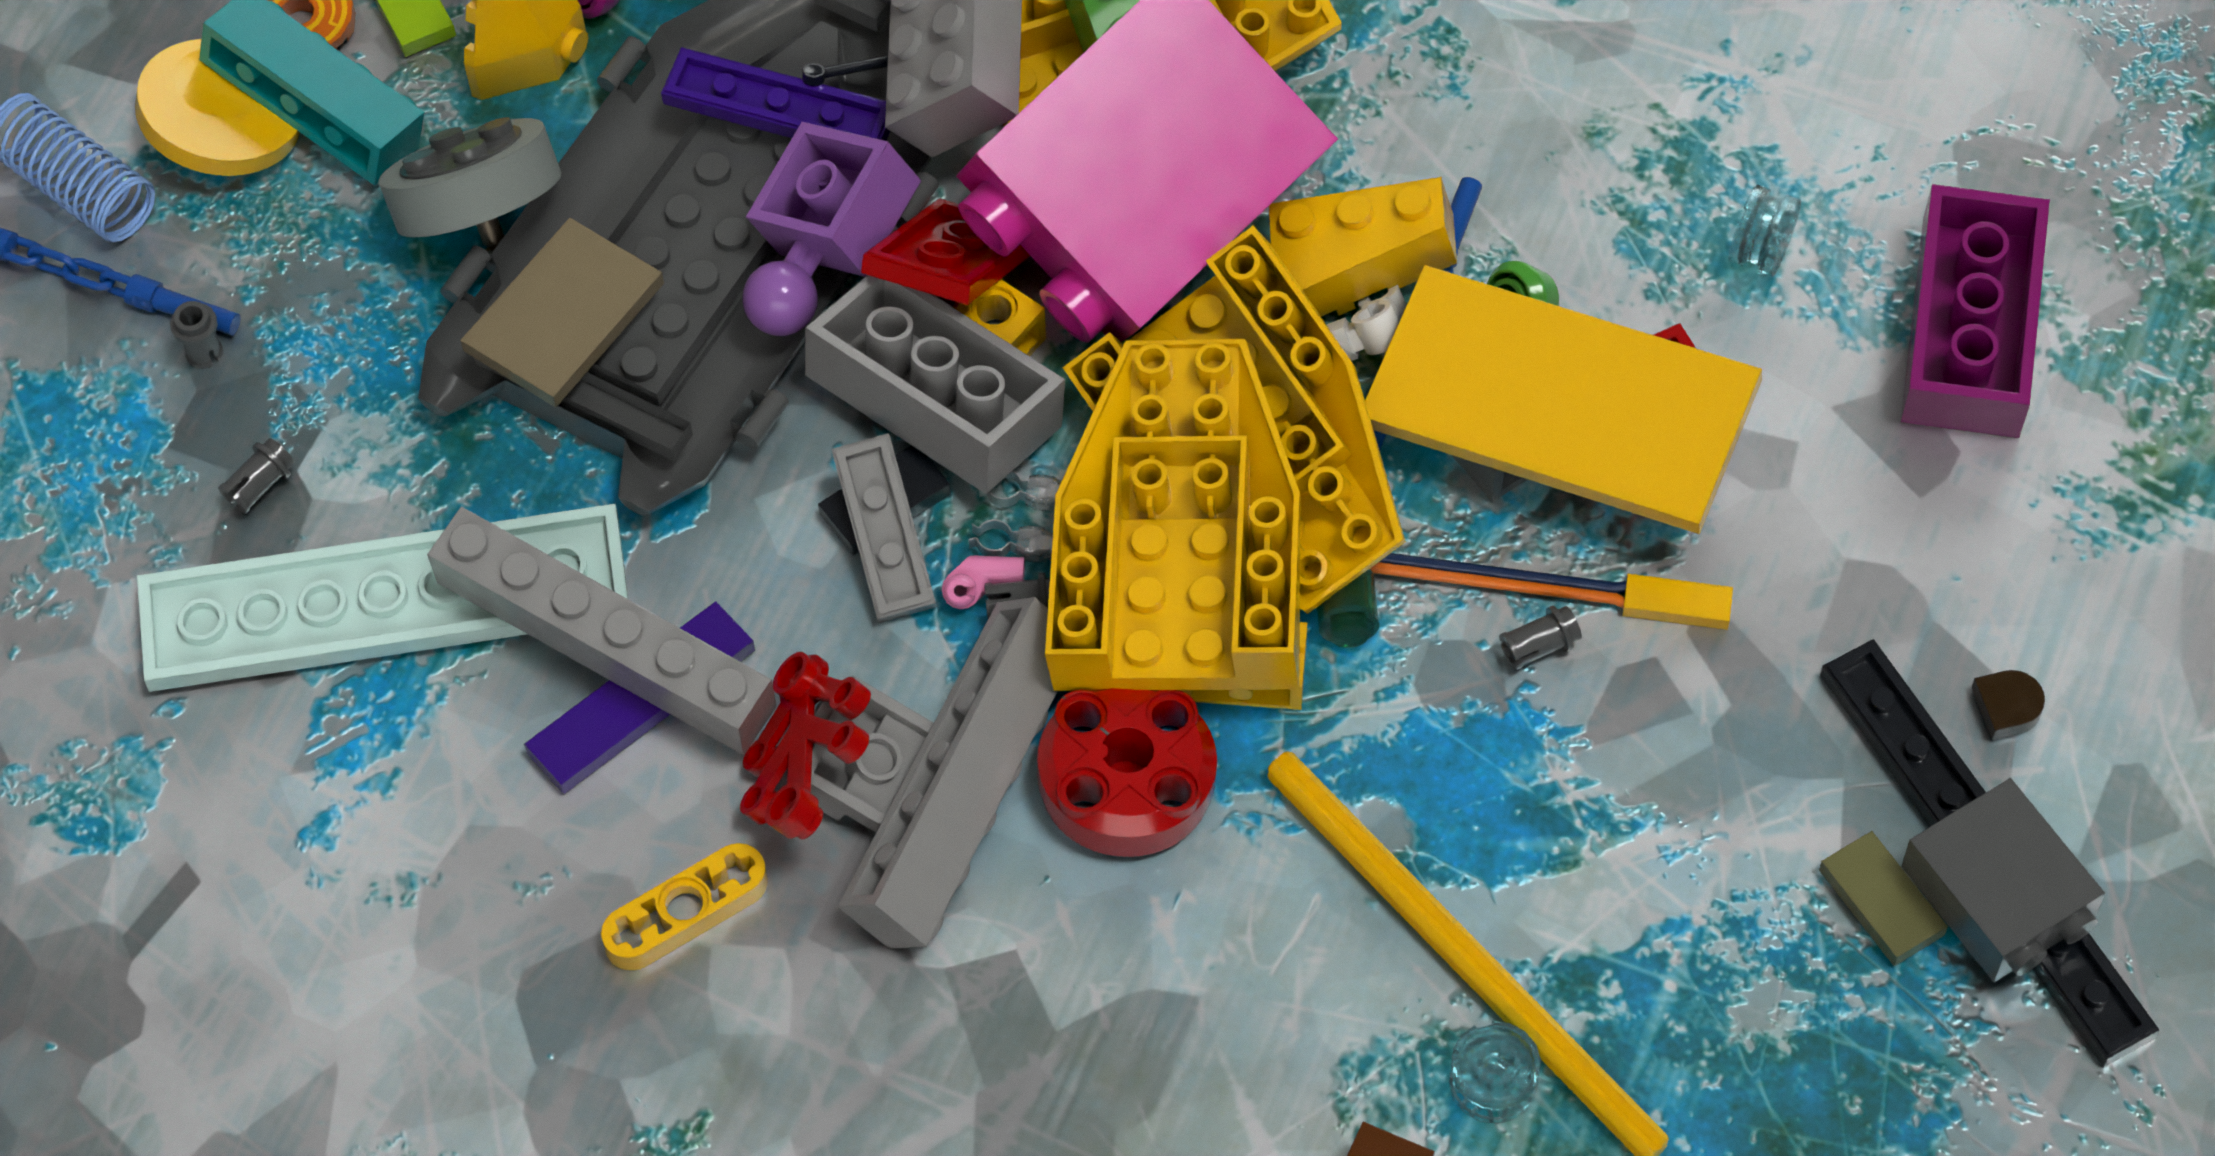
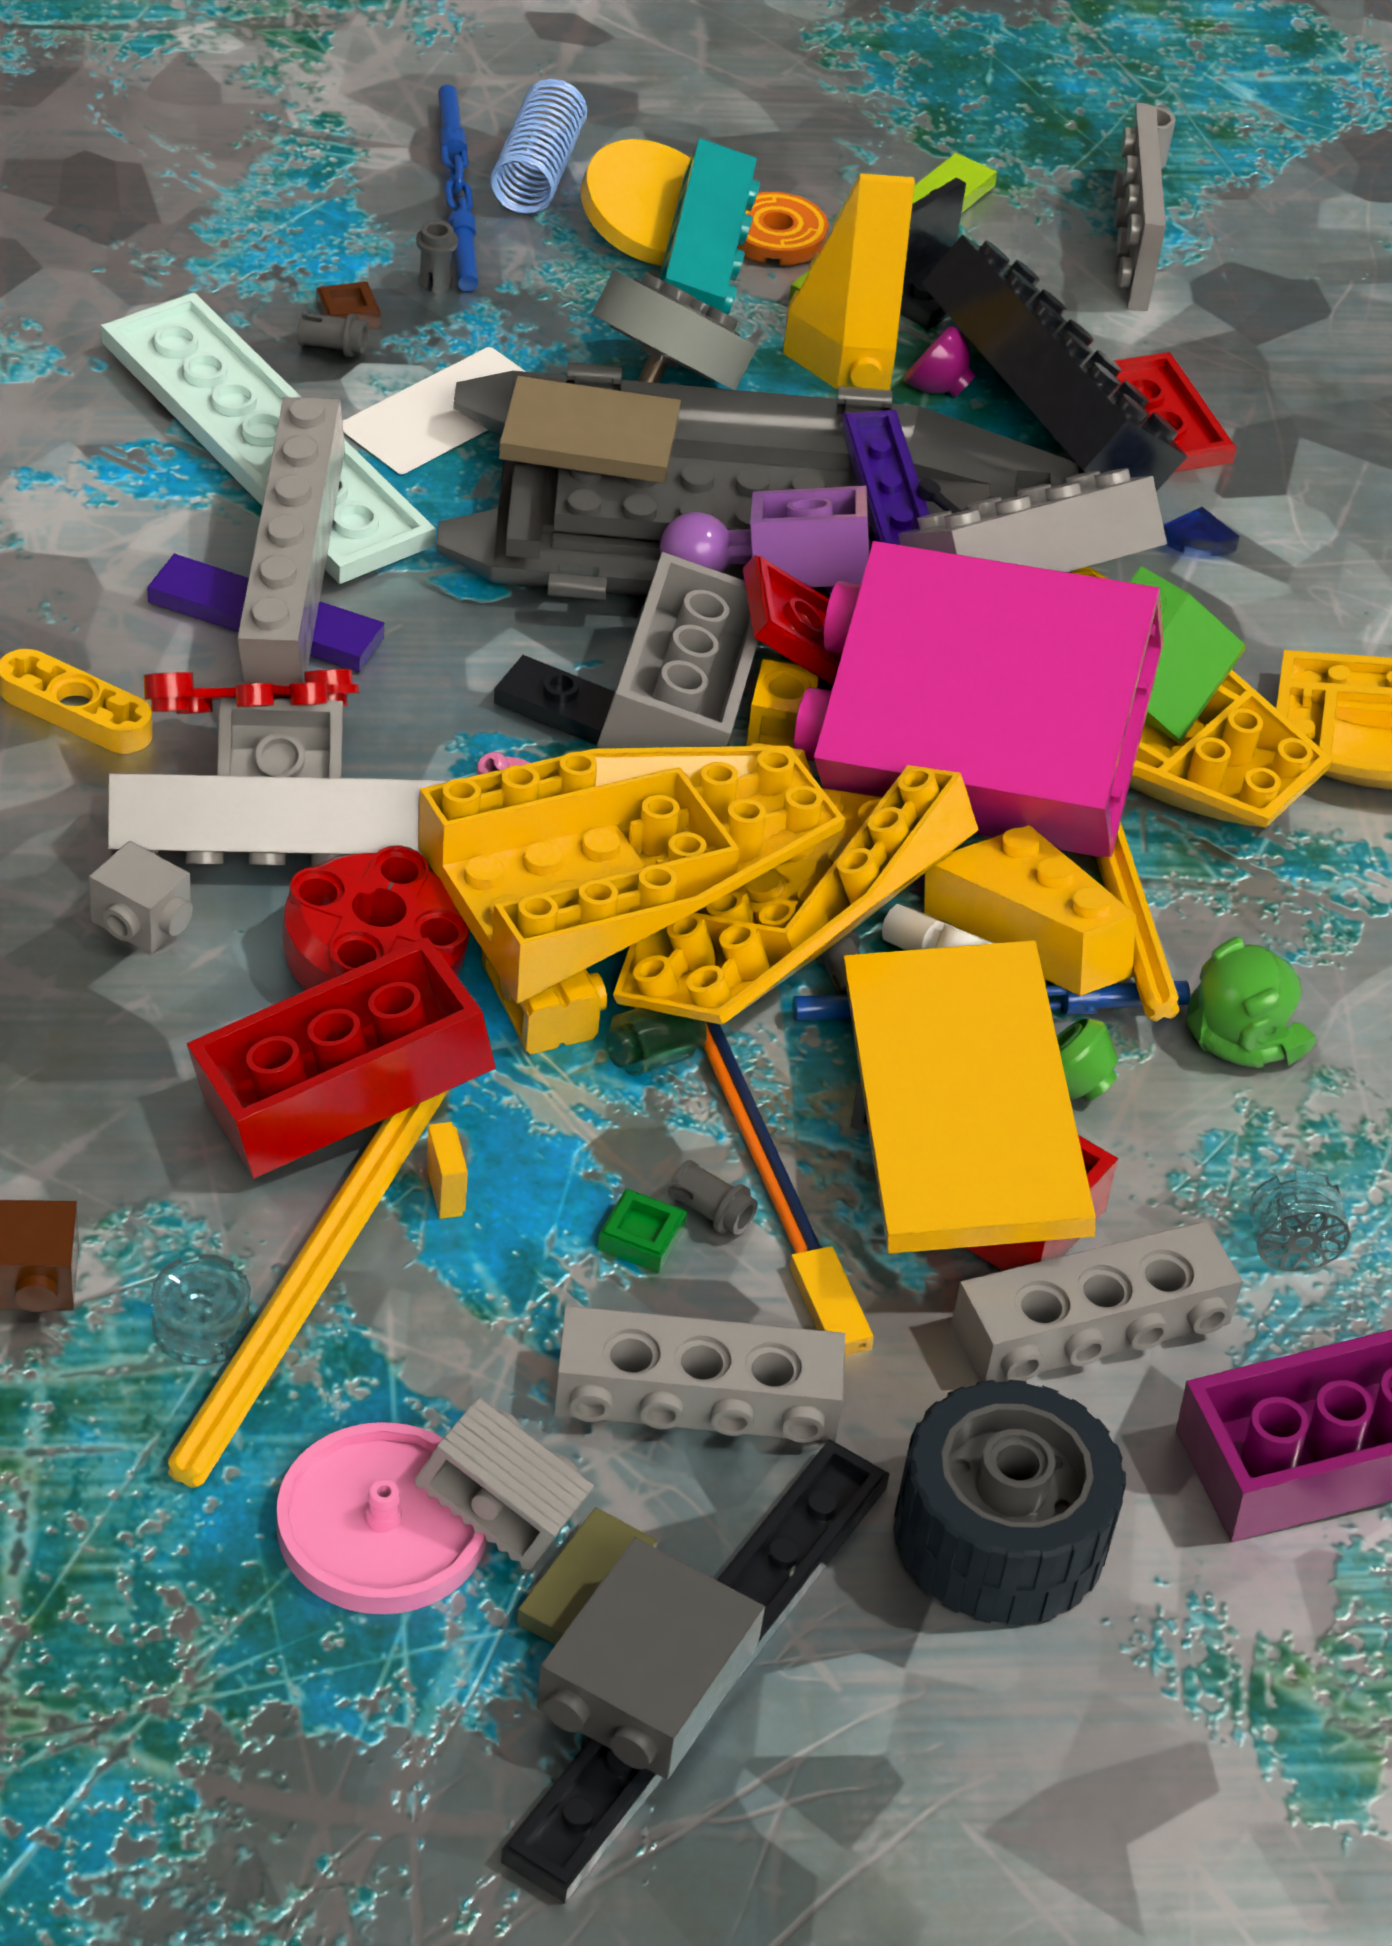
camera: 55 degrees right, 15 degrees down
light grey tile [831,433,937,623] -> none
dark brown tile [1972,670,2045,740] -> none
none -> light grey brick [89,841,193,954]
none -> red brick [186,937,496,1179]
none -> bright pink piece [277,1422,487,1614]
none -> reddish brown tile [316,281,381,329]
none -> white sticker [342,347,526,474]
none -> light grey brick [415,1397,595,1570]
none -> yellow tile [427,1122,468,1219]
none -> light grey brick [554,1305,845,1443]
none -> green tile [597,1188,688,1273]
none -> black wheel [893,1379,1126,1625]
none -> light grey brick [951,1221,1243,1382]
none -> yellow axle [1095,822,1180,1022]
none -> bright green helmet [1186,937,1316,1068]

